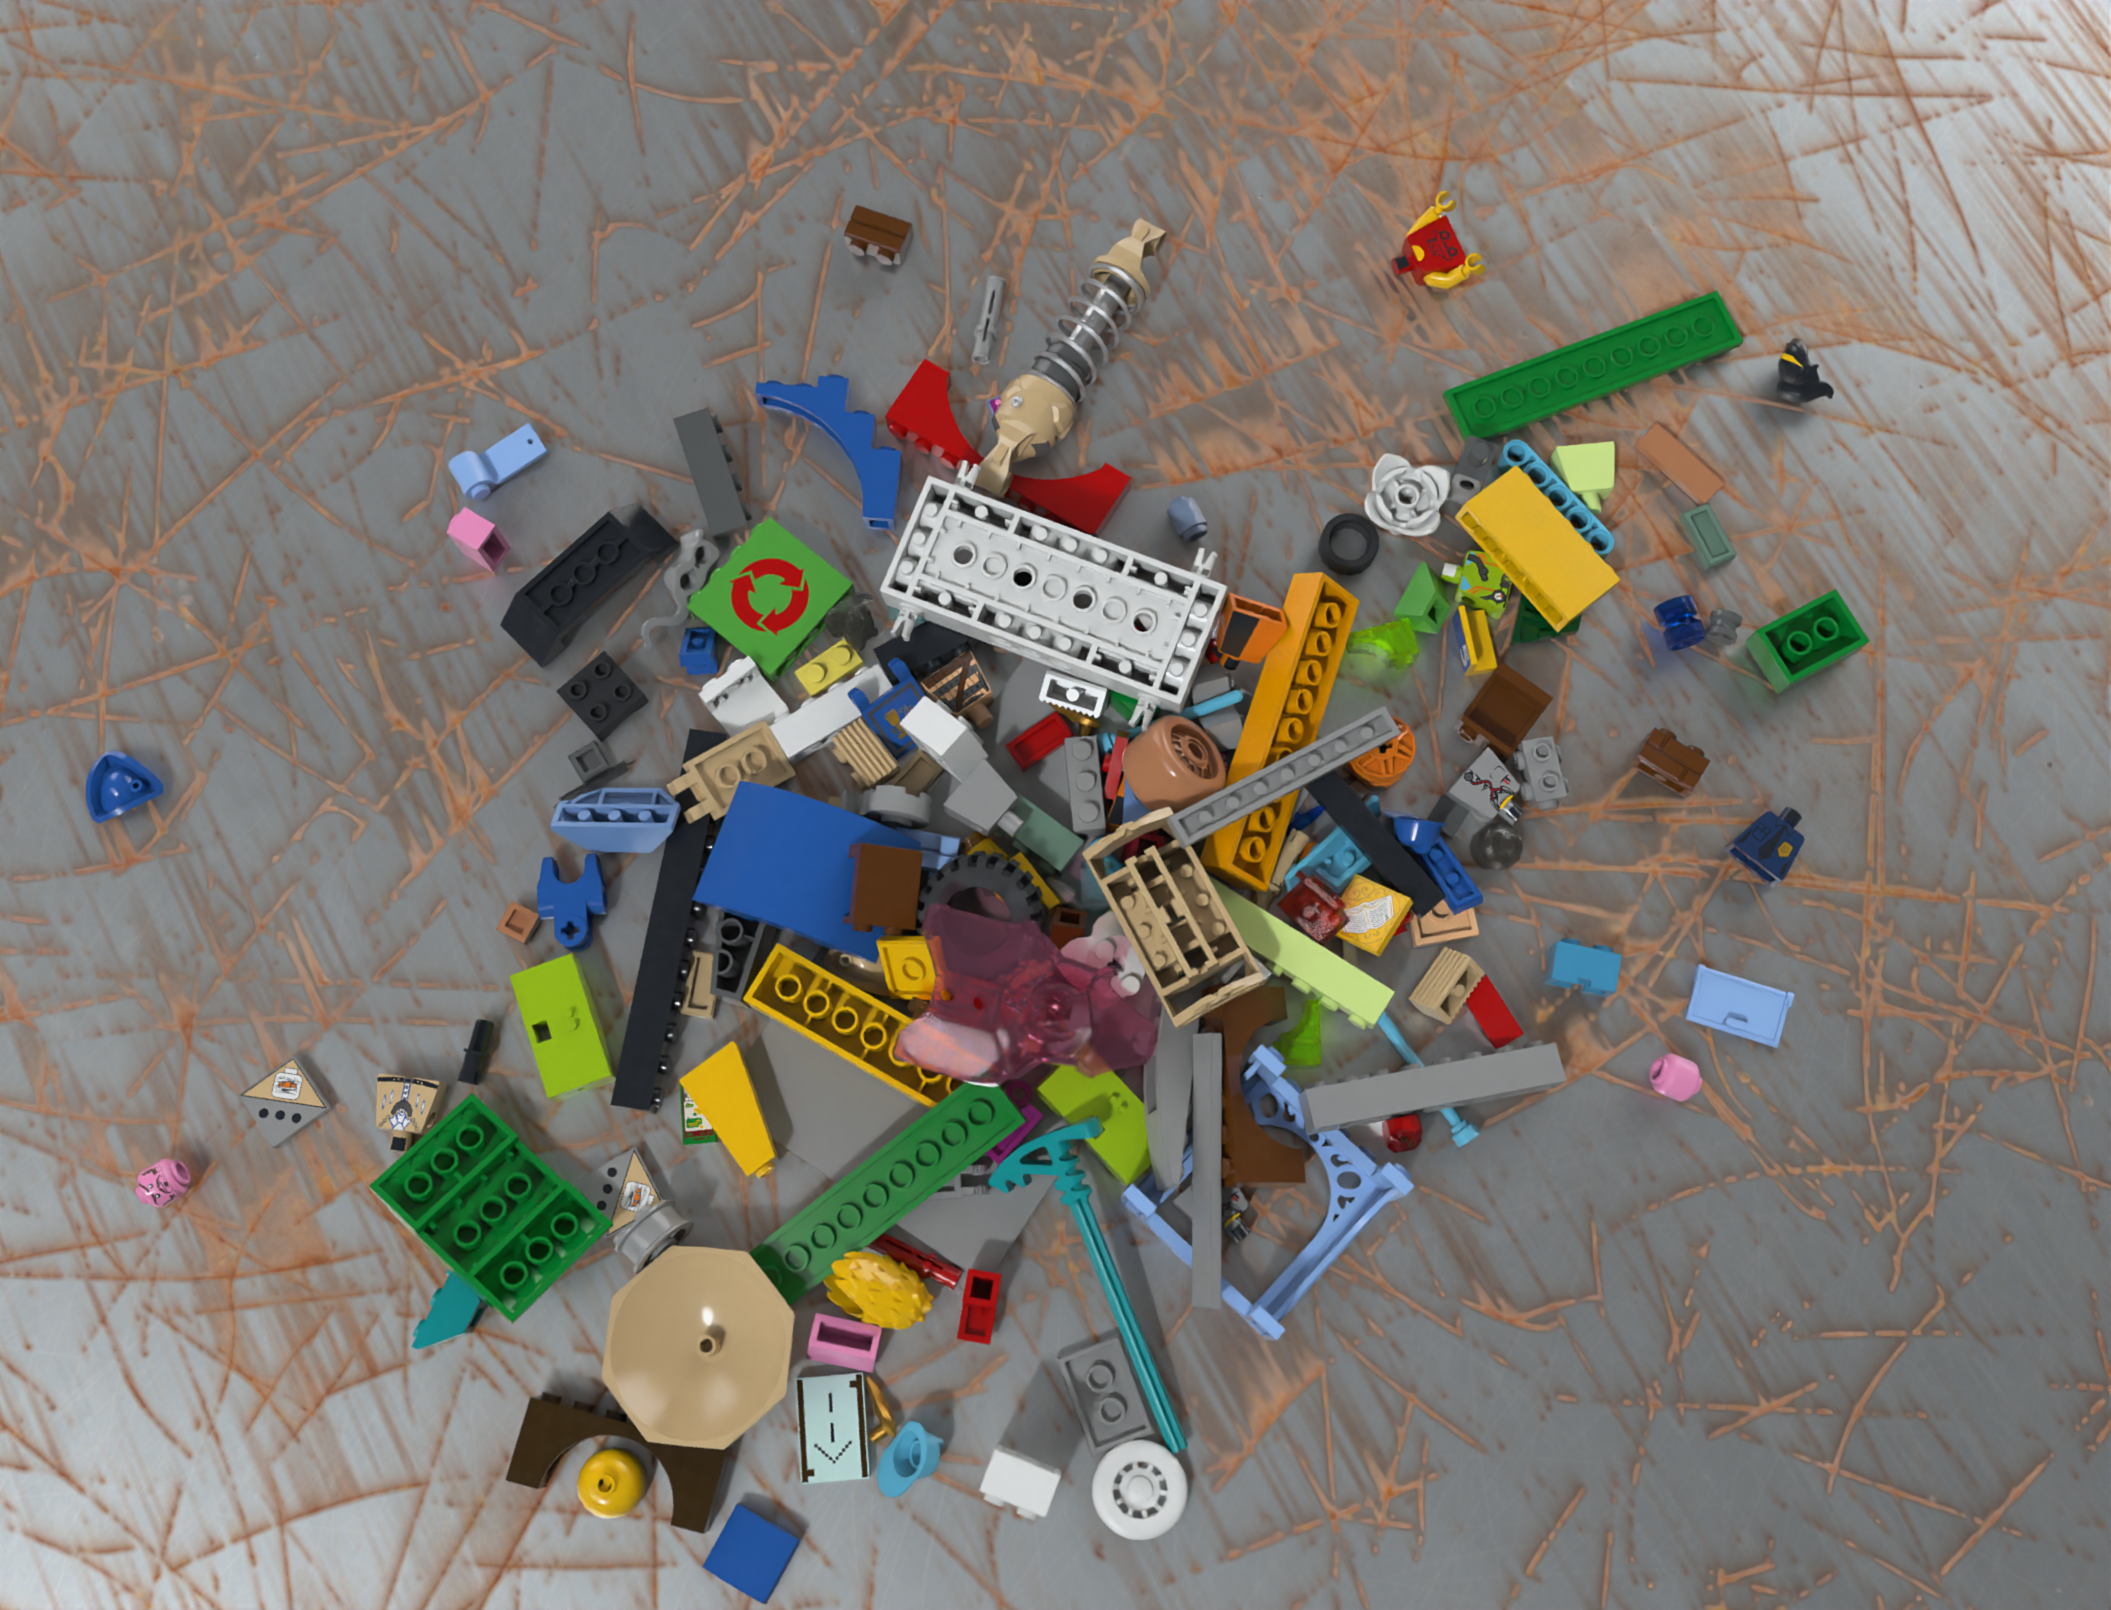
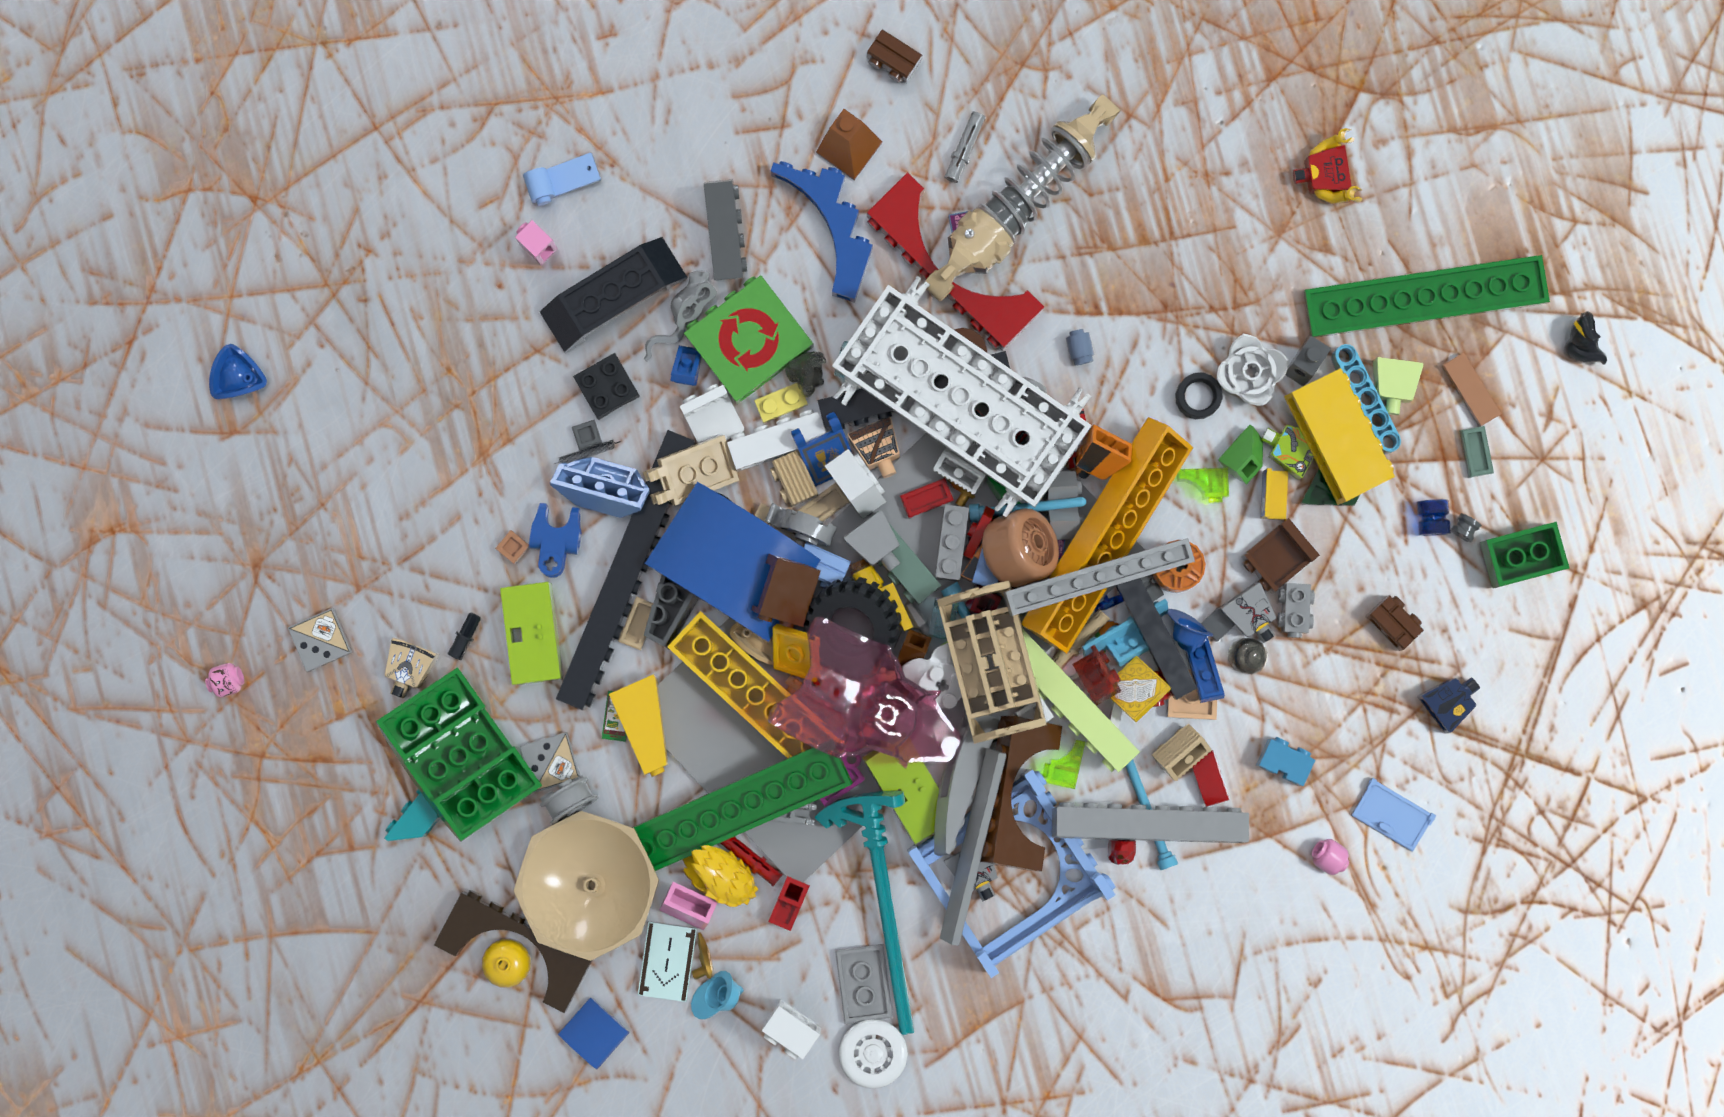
camera: 10 degrees right, 10 degrees up
none -> dark orange slope [816,109,883,181]

